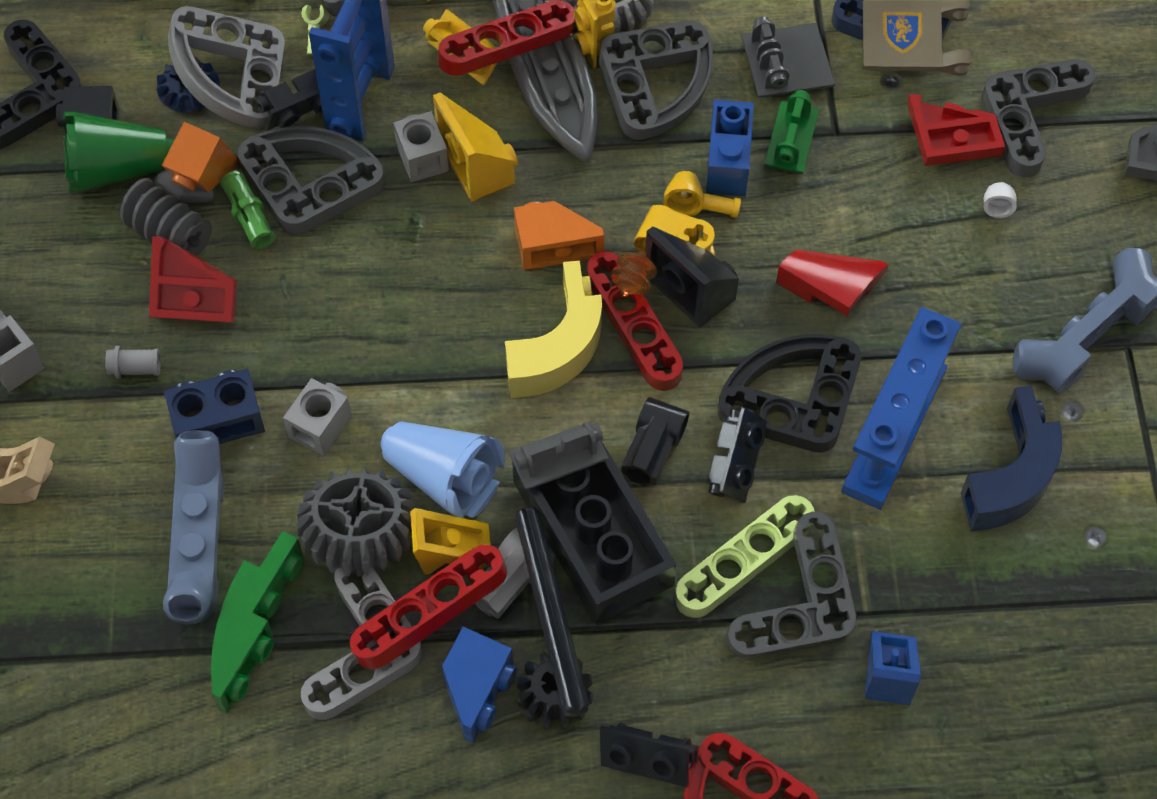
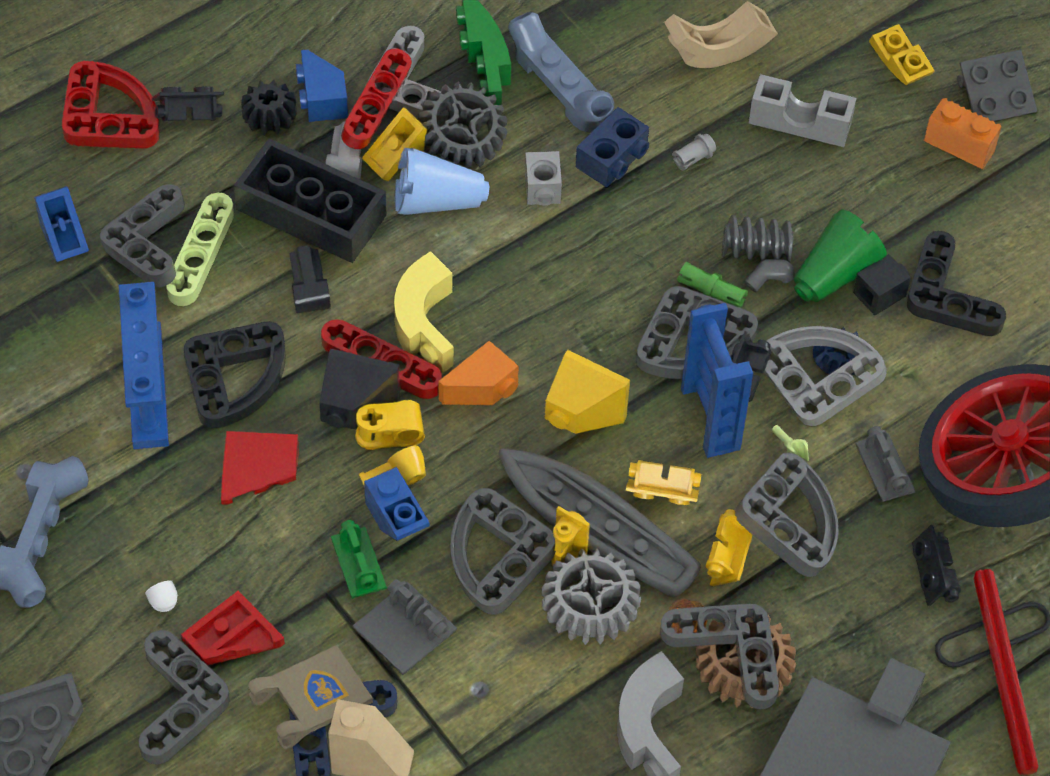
camera: 145 degrees right, 5 degrees down
red wing [149,236,237,323] -> none
orange slope [162,122,239,192] -> none
light grey brick [393,111,449,183] -> none
red beam [437,0,575,76] -> none
dark grey hinge [509,421,608,490] -> none
black axle [515,507,589,717] -> none
clear orange wheel [610,251,657,296] -> none
black hinge [706,407,767,503] -> none
dark blue arch [961,385,1062,532] -> none

